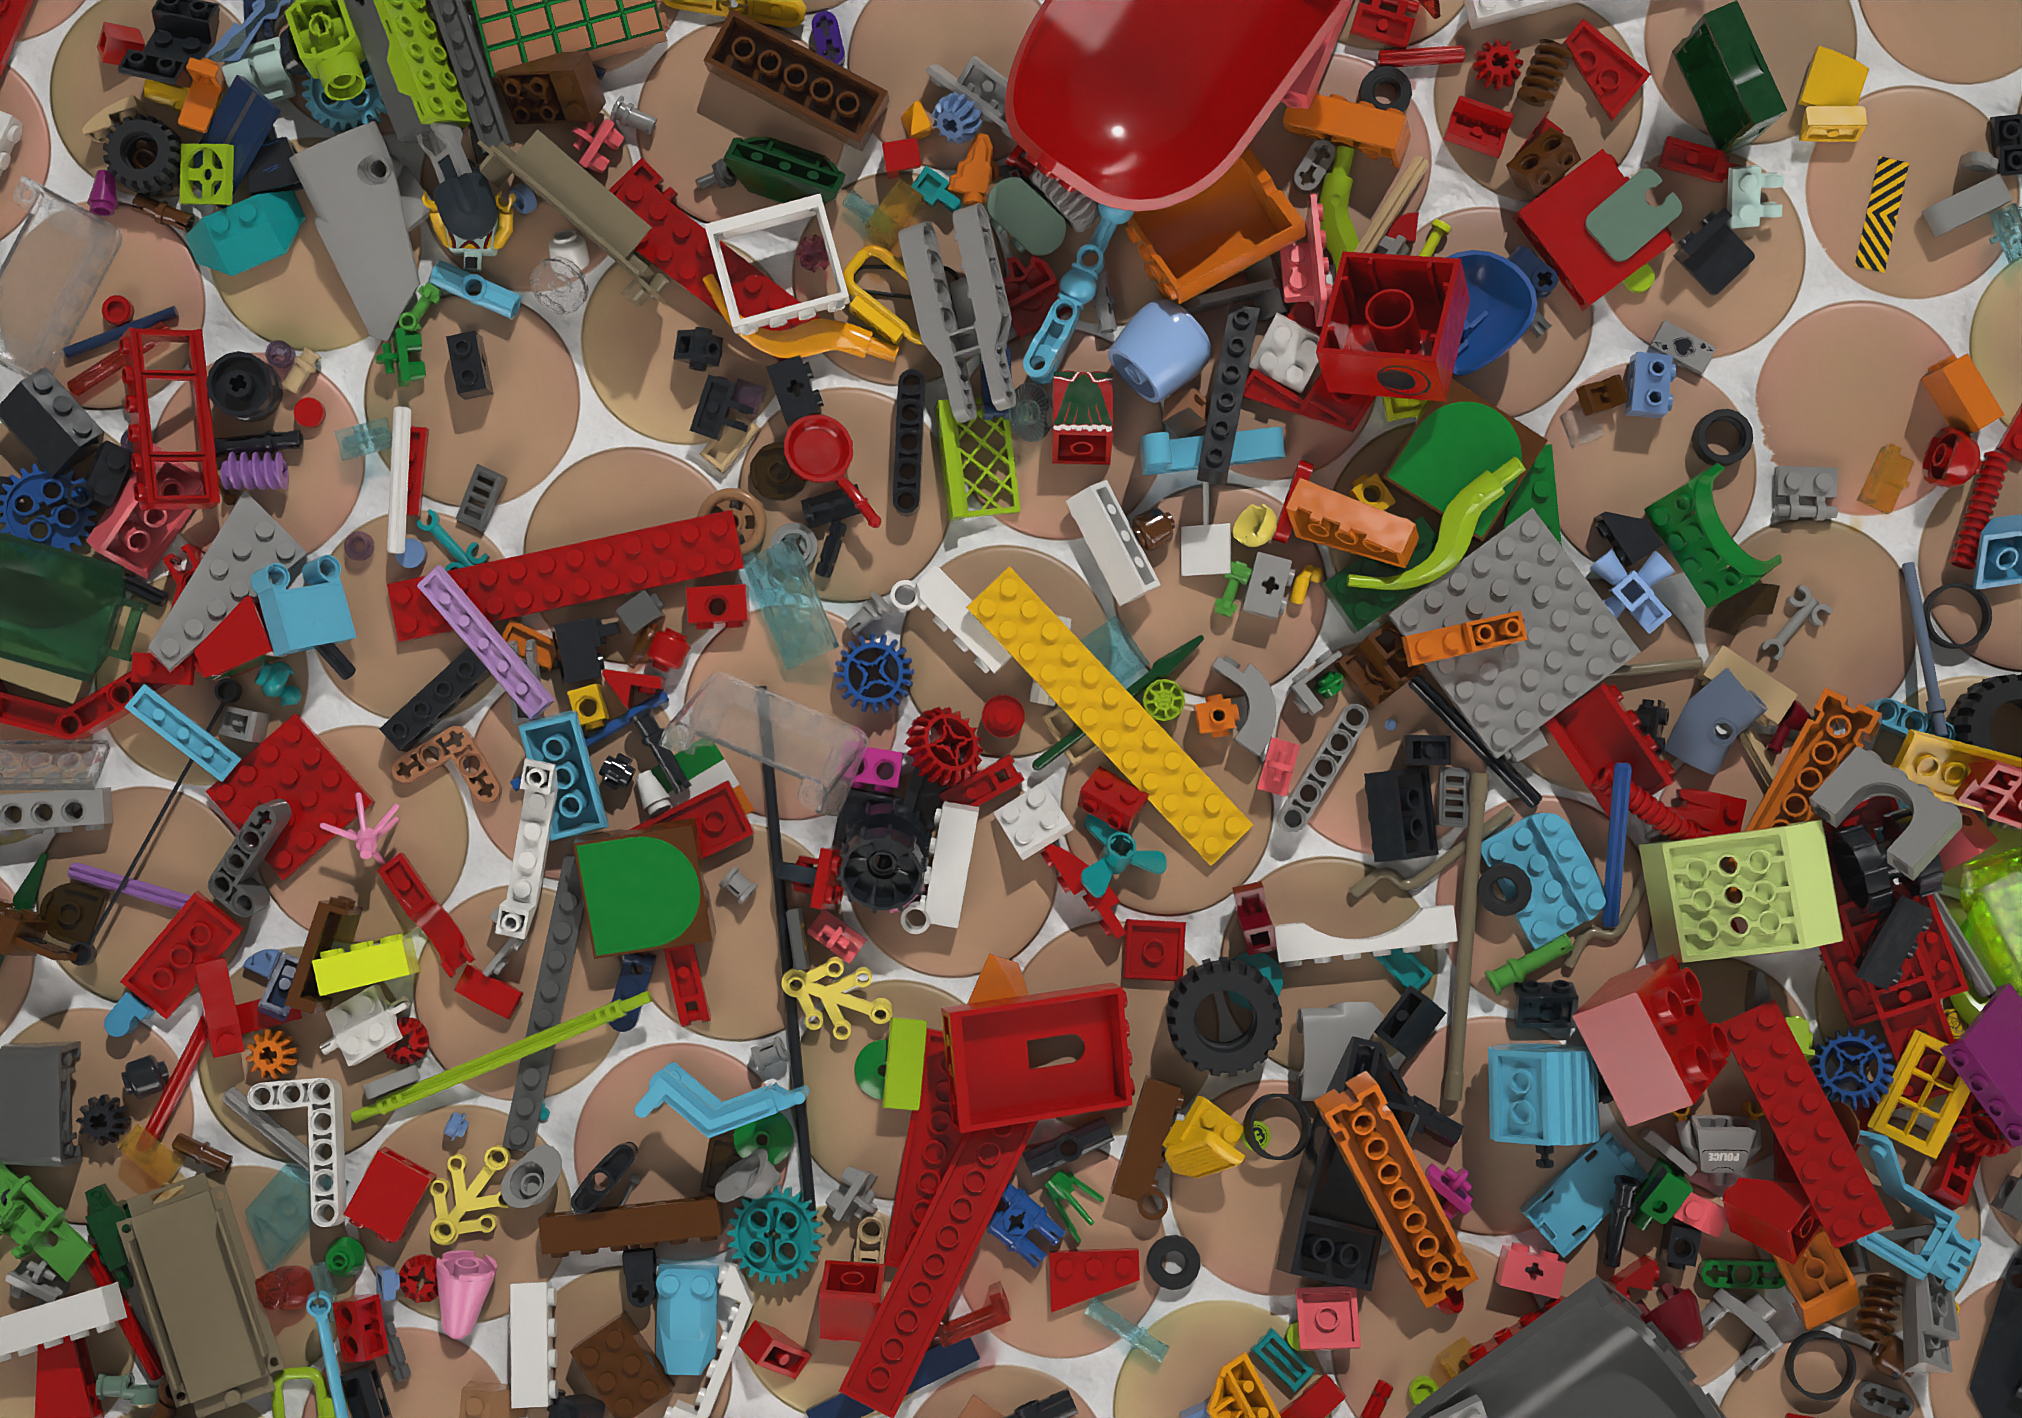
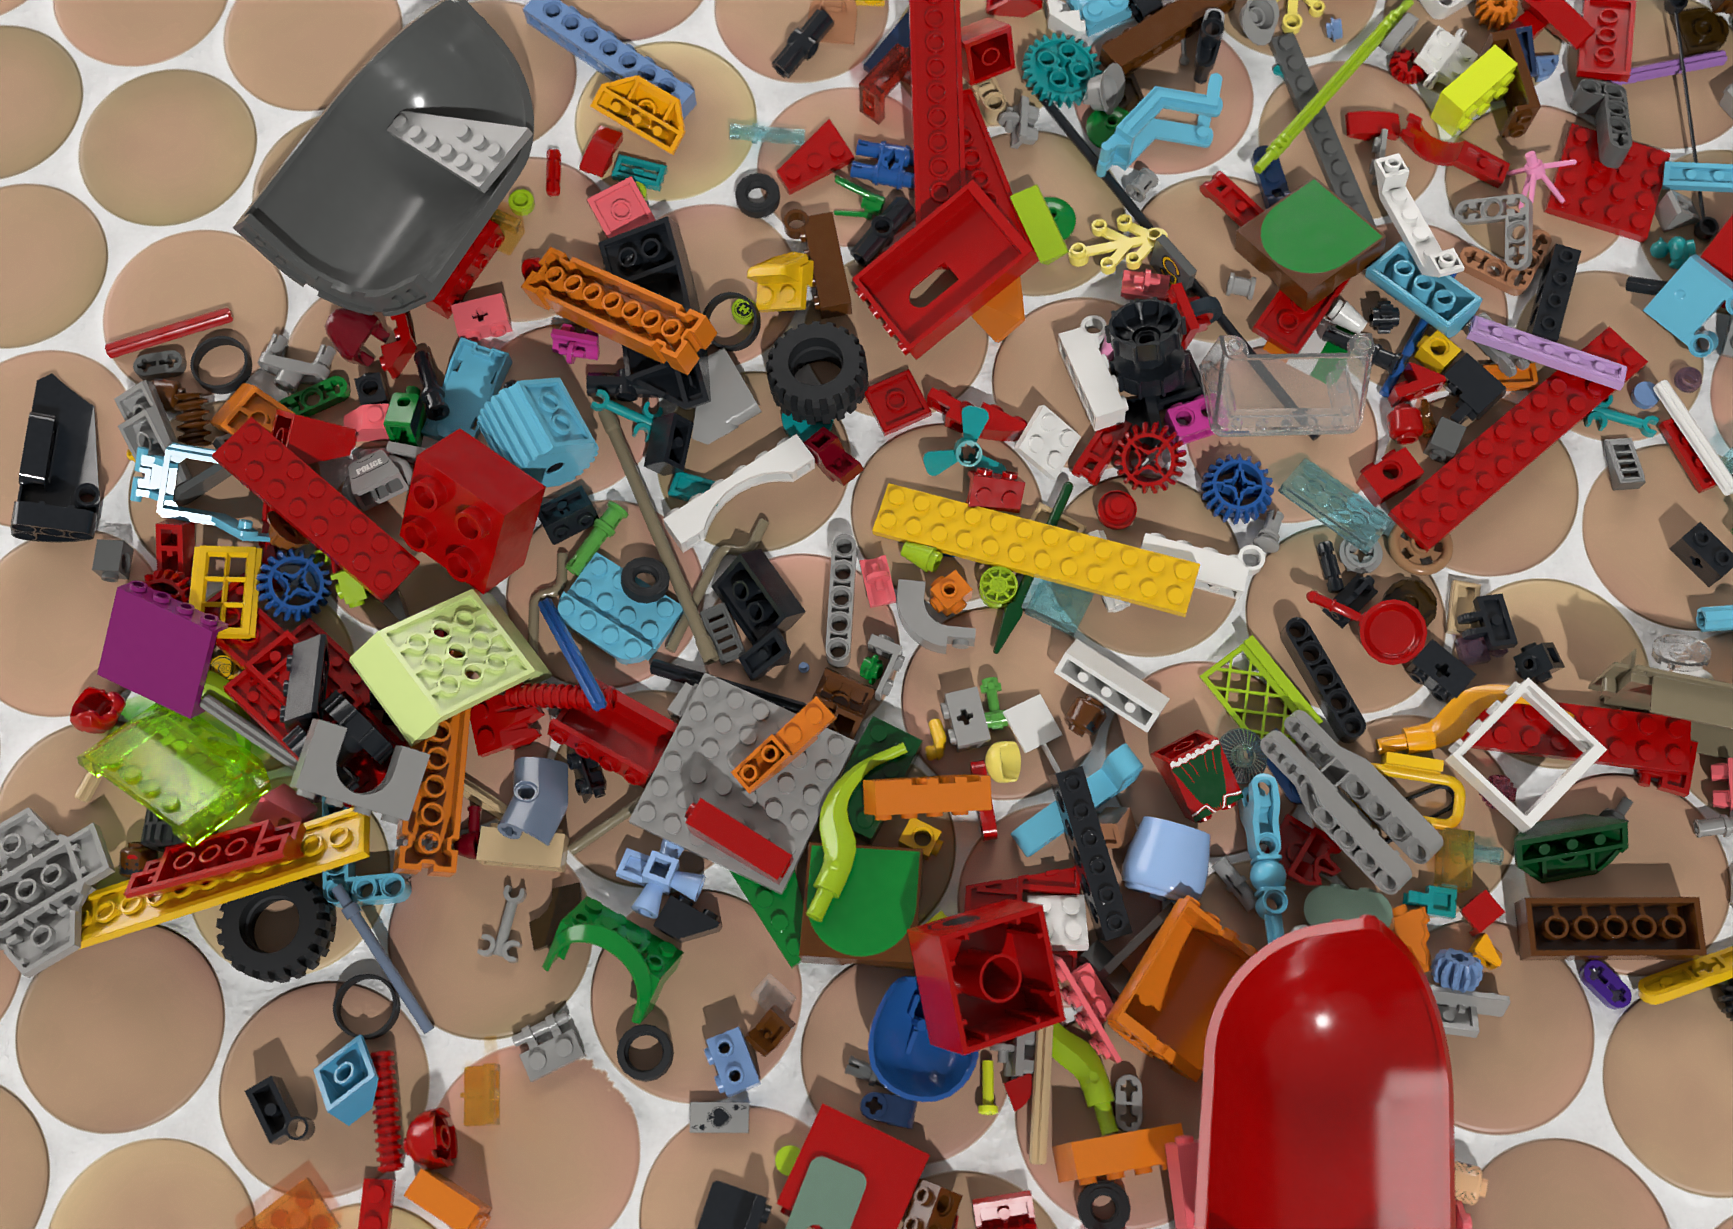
camera: 150 degrees right, 15 degrees down
none -> teal bar [590,389,663,443]
none -> red slope [685,798,794,885]
none -> lime cone [901,541,943,573]
none -> light grey beam [1454,194,1533,271]

